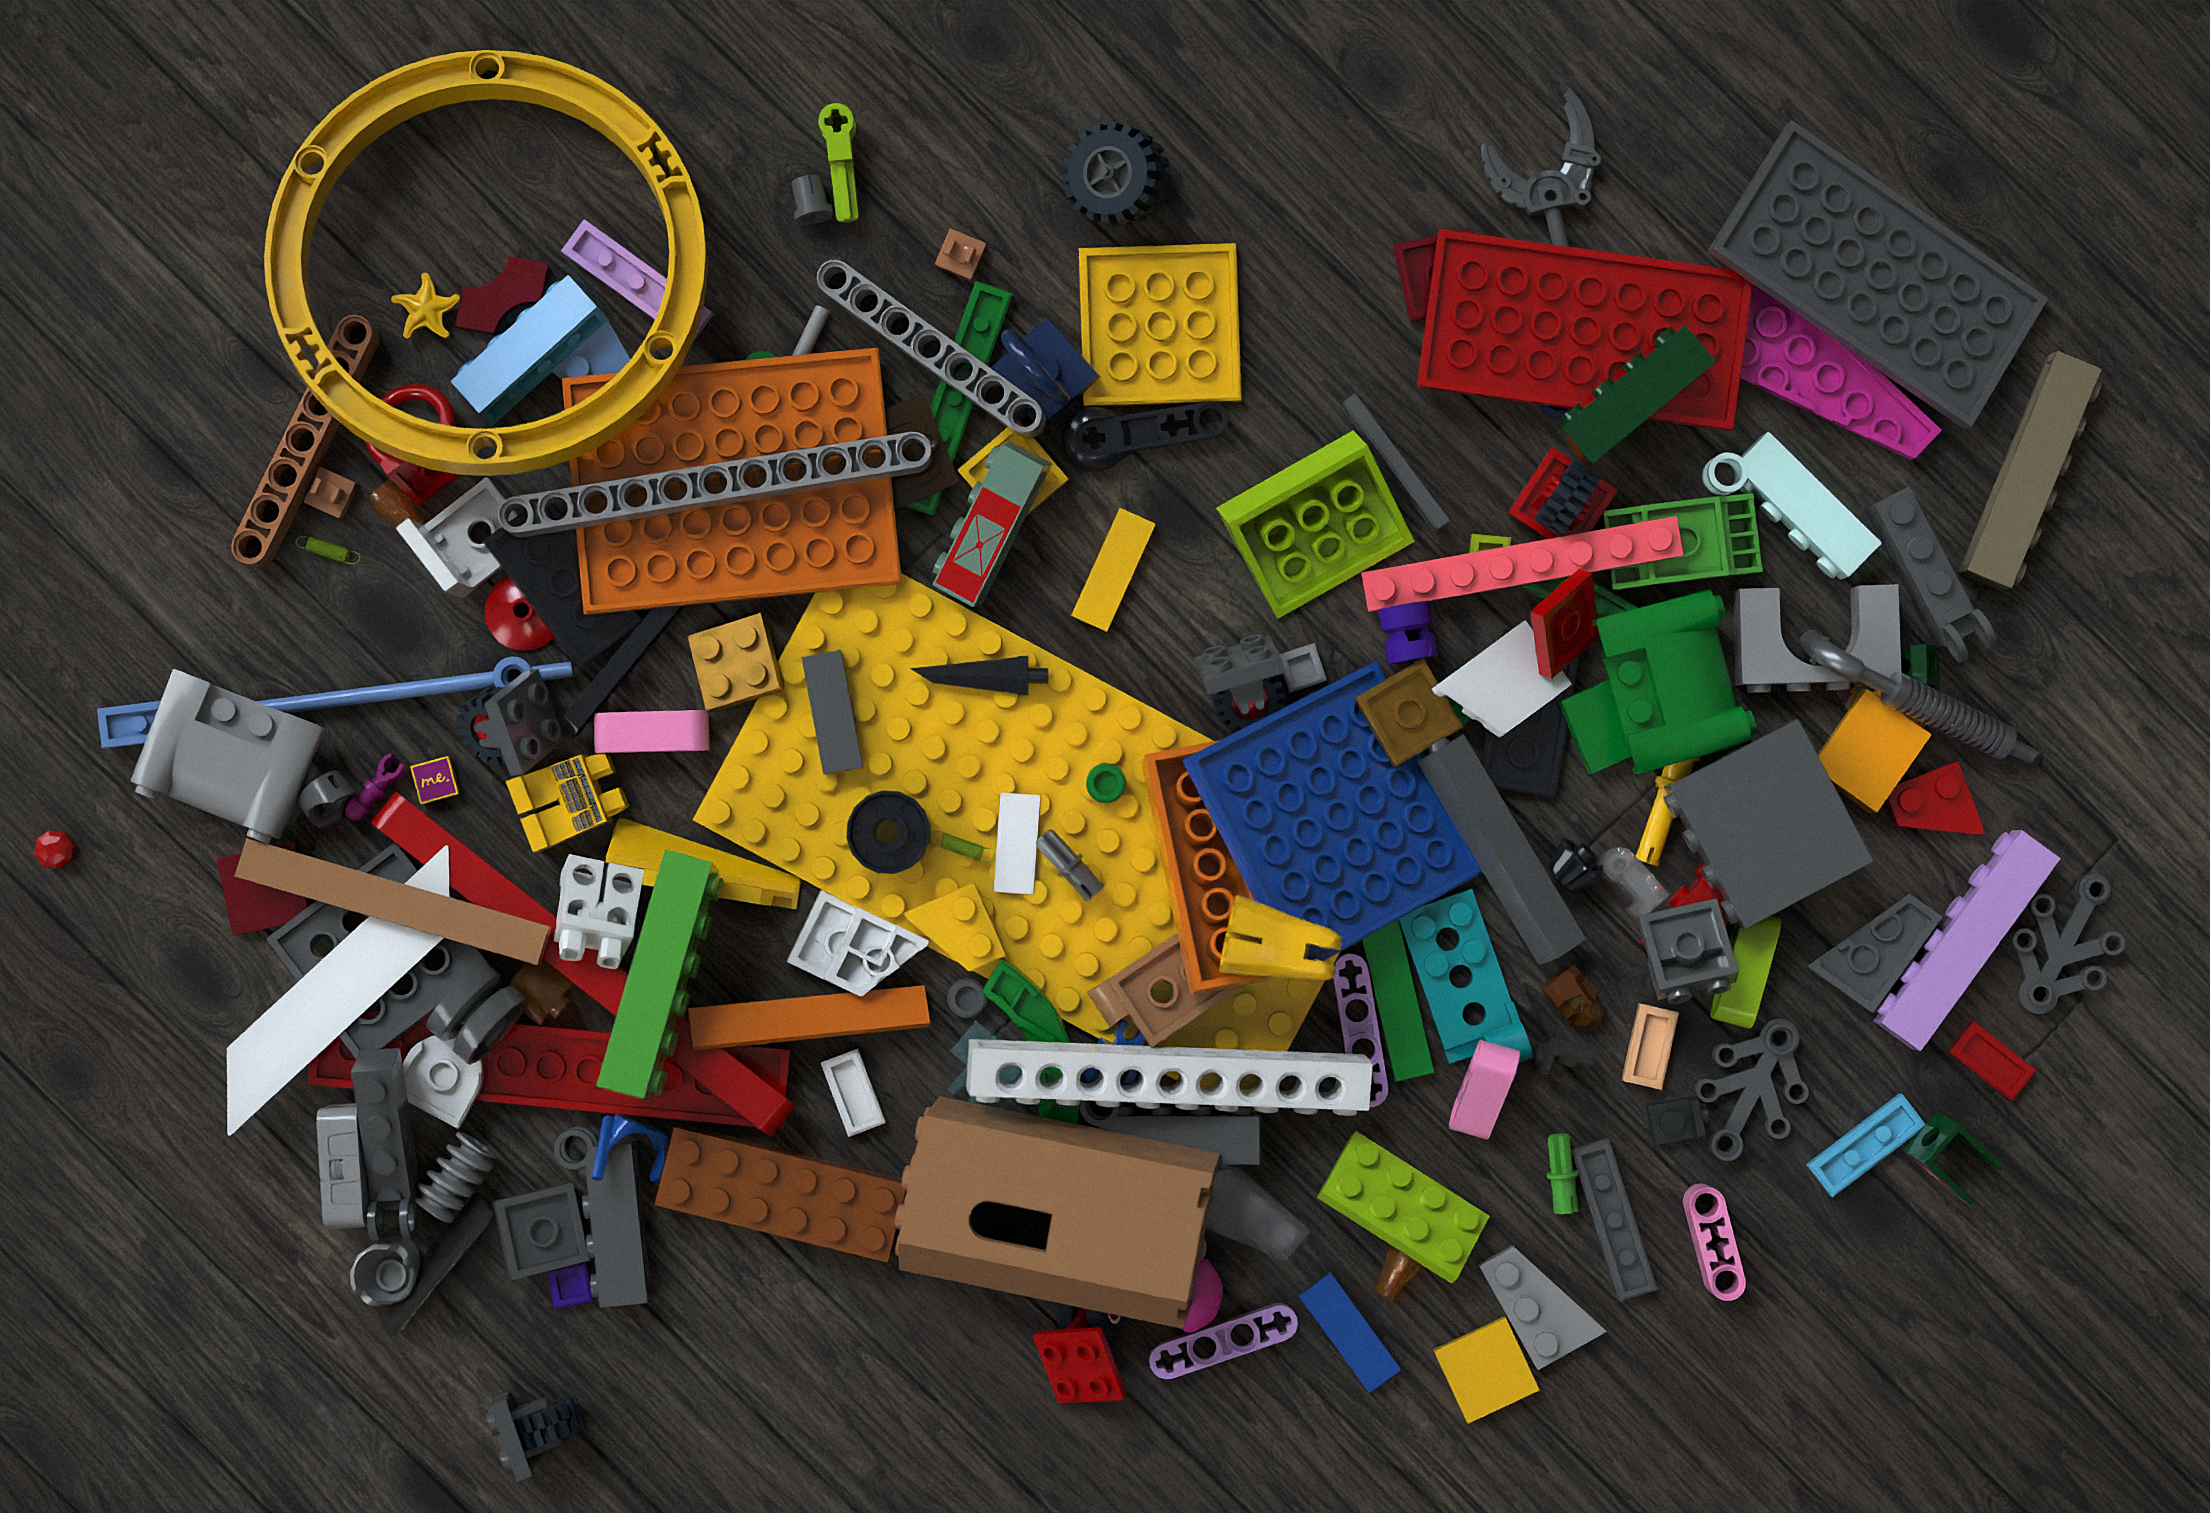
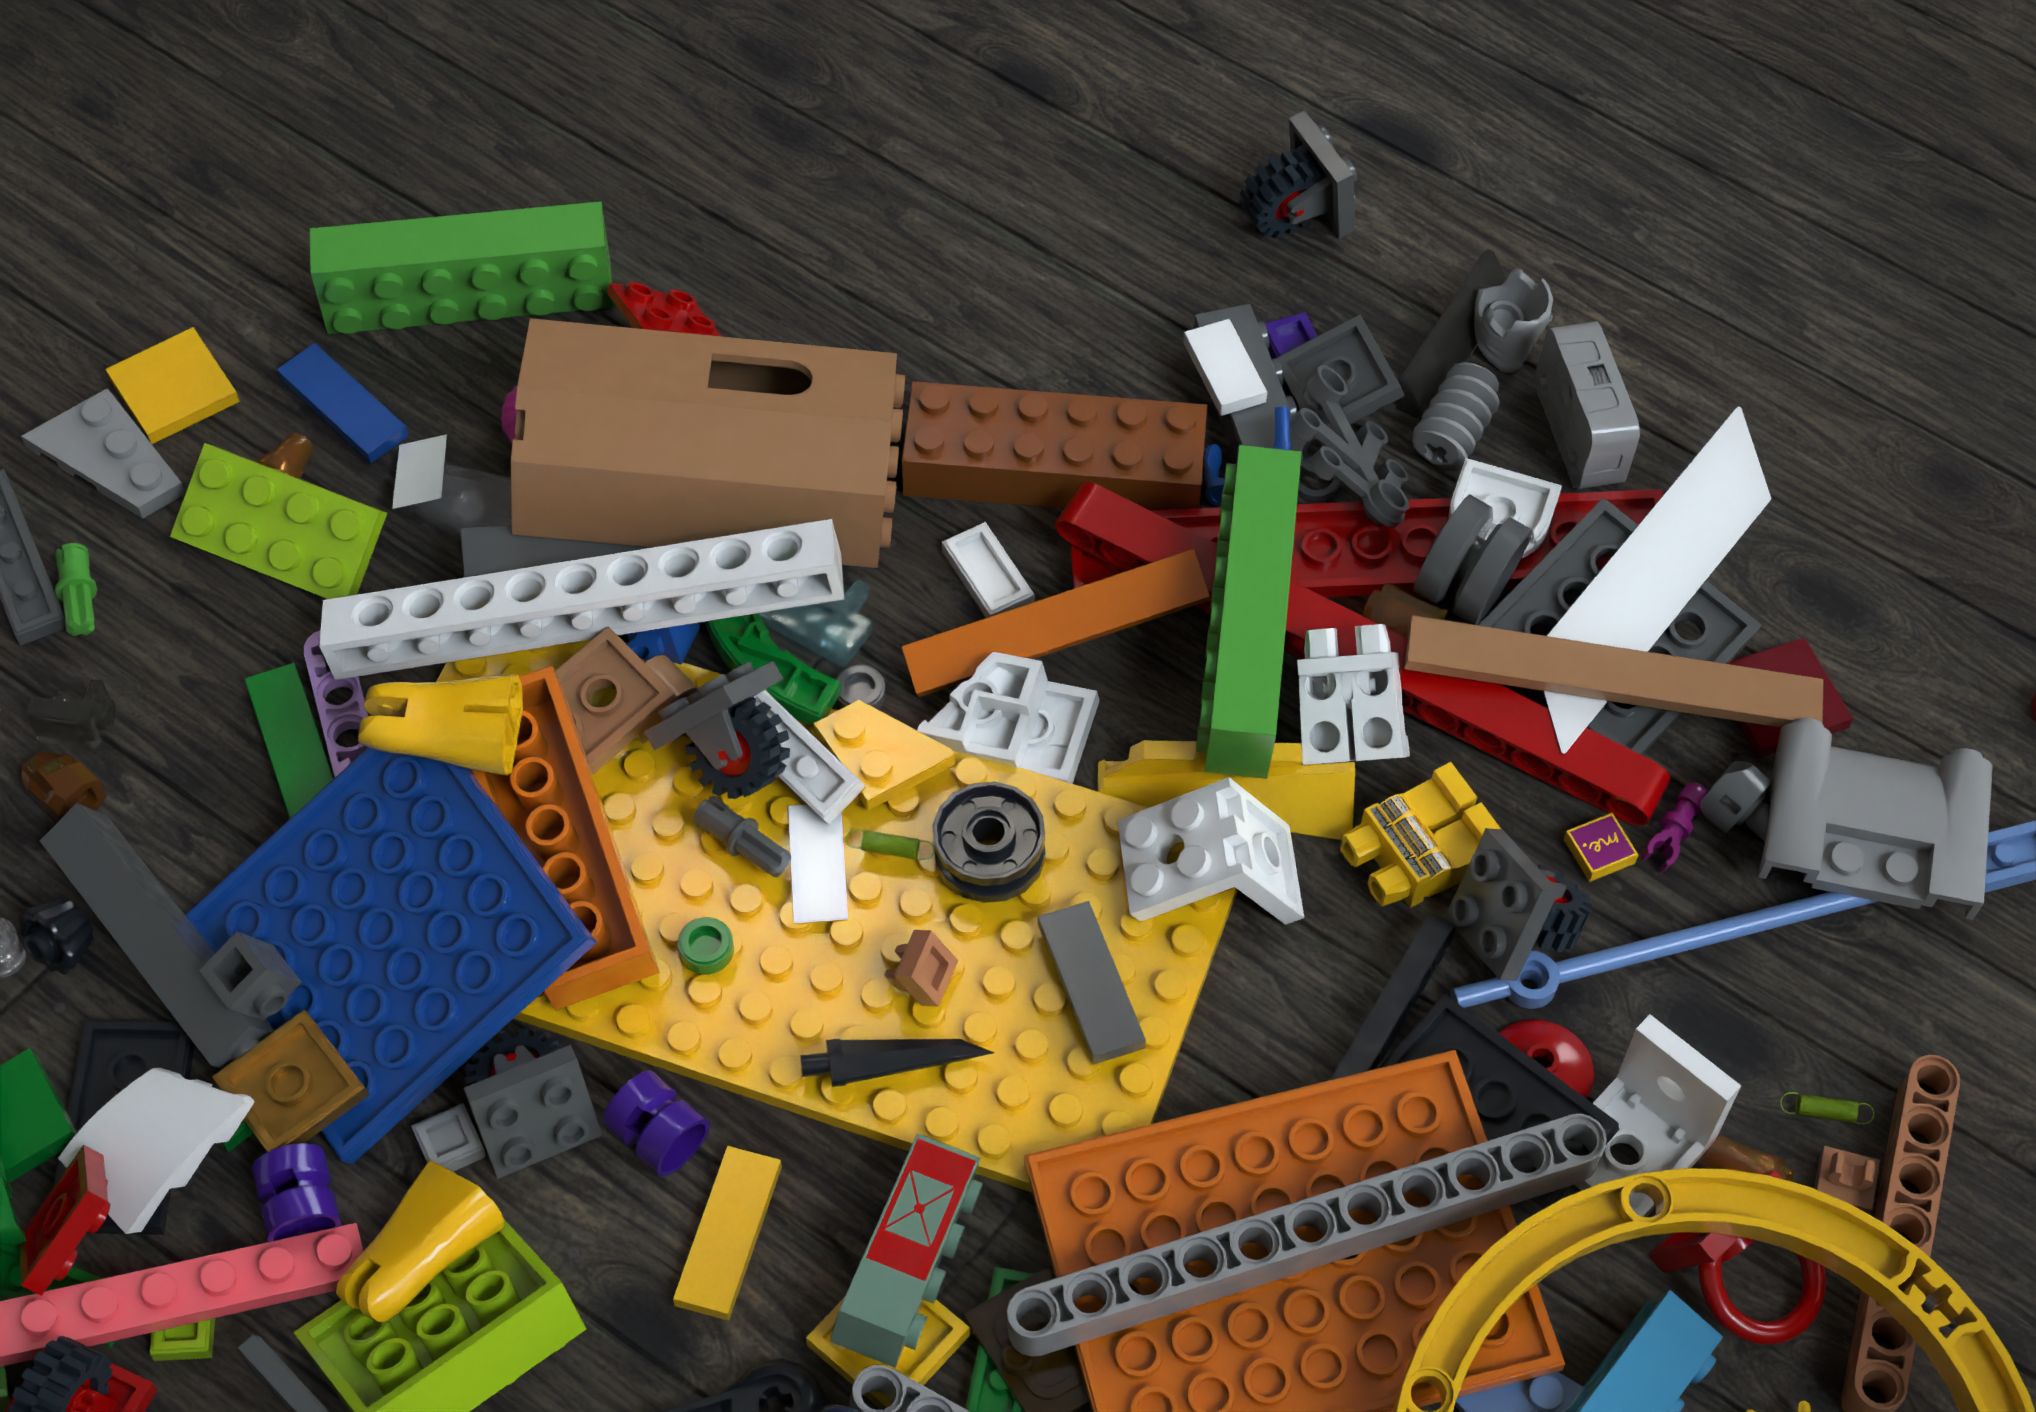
camera: 175 degrees right, 30 degrees down
dark grey hinge [351,1048,421,1241] -> none
bright pink beam [594,710,710,753] -> none
pearl gold plate [688,613,784,713] -> none
lavender beam [1149,1303,1298,1379] -> none
teal hinge [1398,889,1533,1064] -> none
bright pink beam [1449,1040,1520,1140] -> none
none -> dark grey brick [198,931,302,1021]
none -> bright green brick [310,202,614,334]
none -> yellow piece [336,1160,505,1322]
none -> white sticker [392,434,447,509]
none -> dark purple wheel [602,1070,710,1177]
none -> plate [644,661,790,799]
none -> white tile [754,690,866,825]
none -> nougat tile [885,930,958,1007]
none -> white bracket [1118,777,1304,925]
none -> white tile [1183,319,1267,416]
none -> dark grey plant [1290,365,1409,527]

